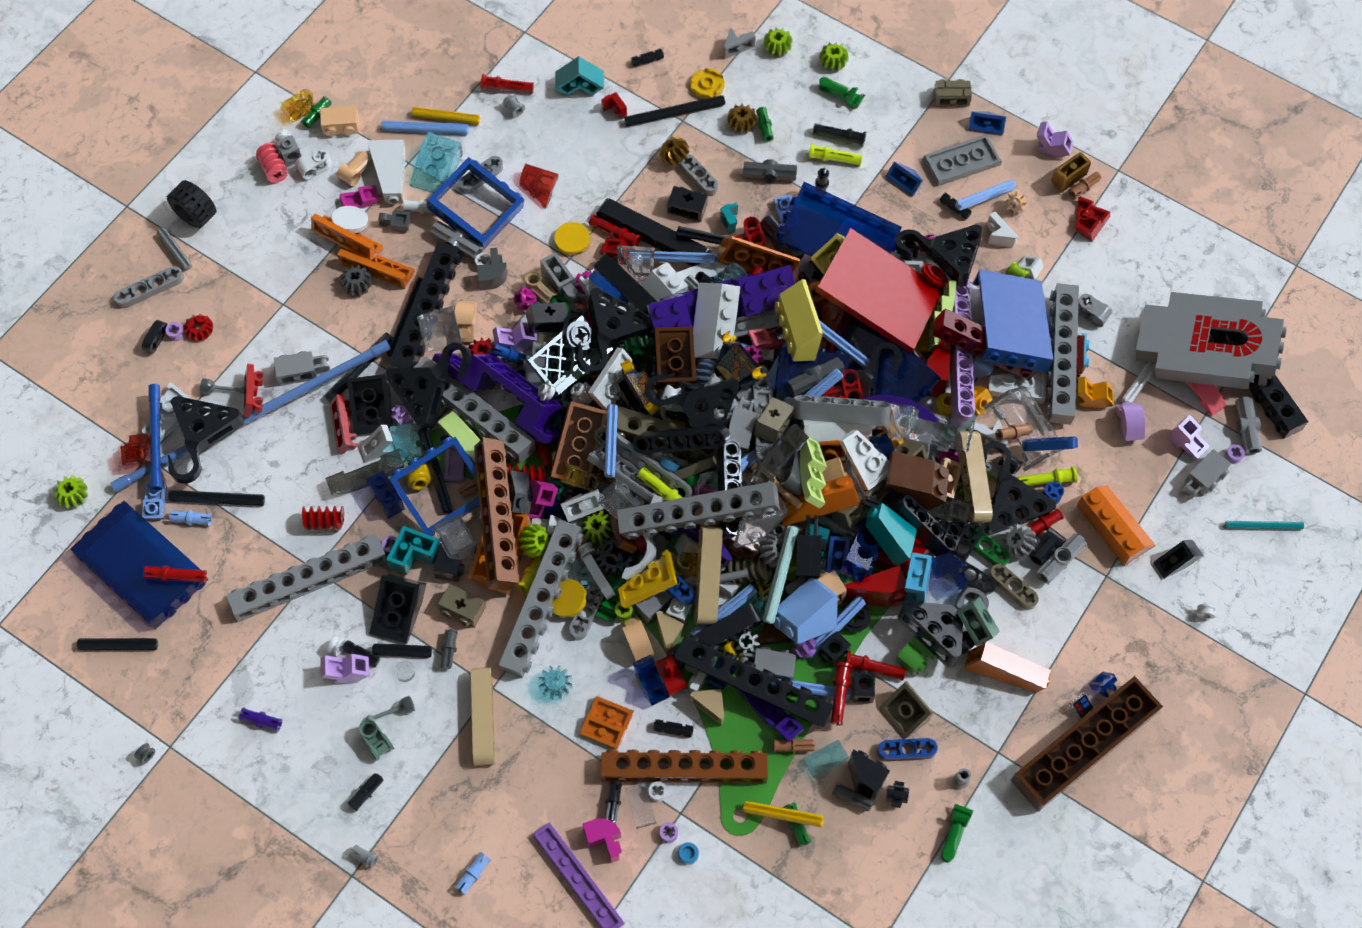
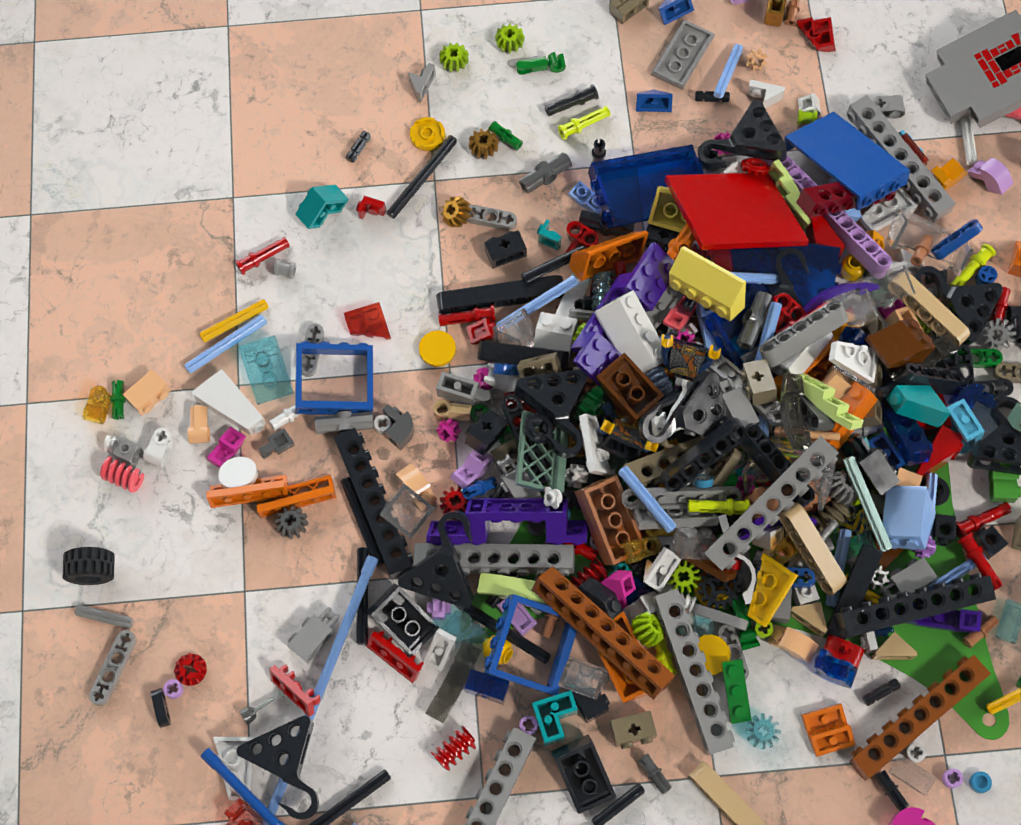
camera: 35 degrees left, 5 degrees up
none -> dark tan brick [517,352,562,383]
none -> green plate [721,659,752,724]

